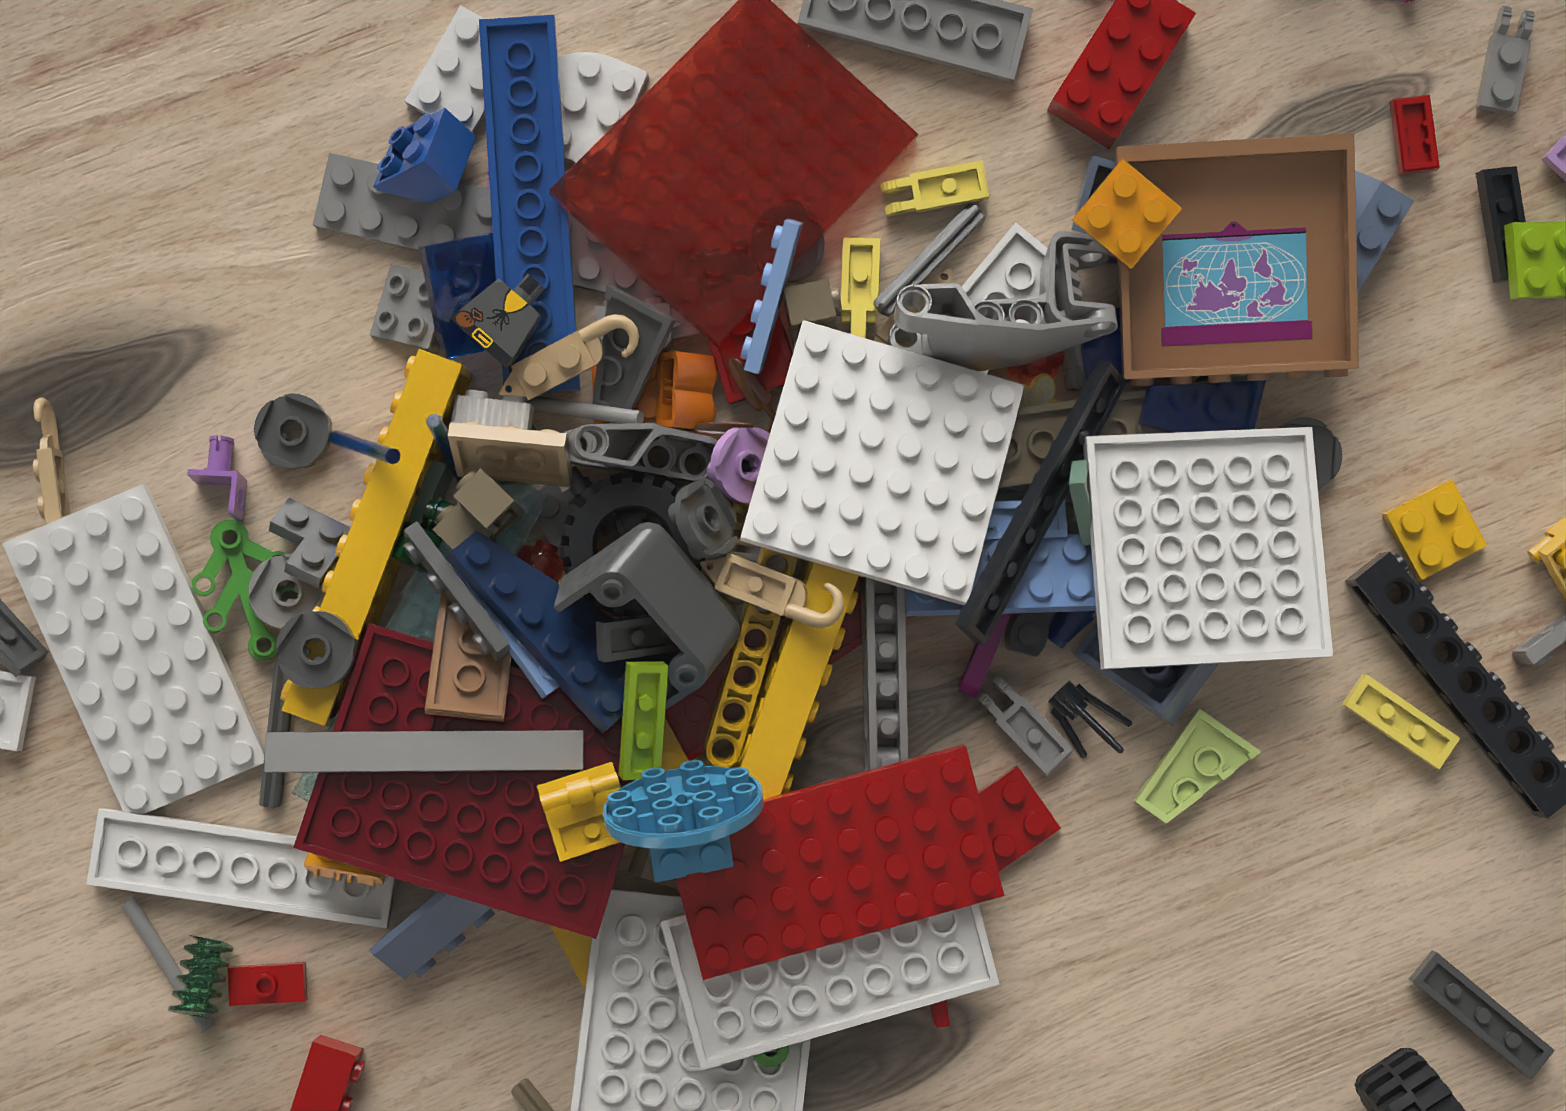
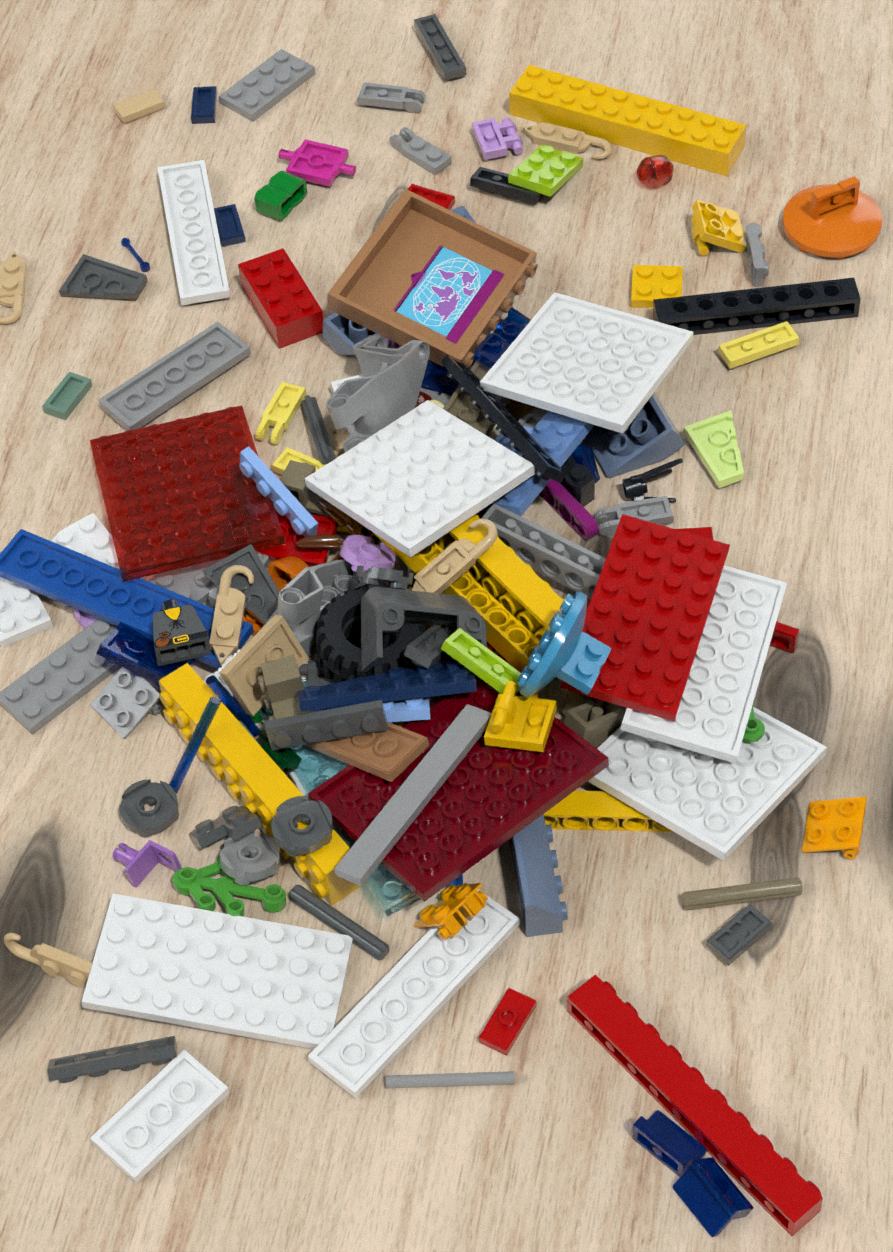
camera: 55 degrees left, 35 degrees down
clear green piece [168,935,234,1019] -> none
blue slope [373,108,476,203] -> none
sand green tile [1069,460,1092,546] -> none
light orange plate [1072,158,1182,269] -> none

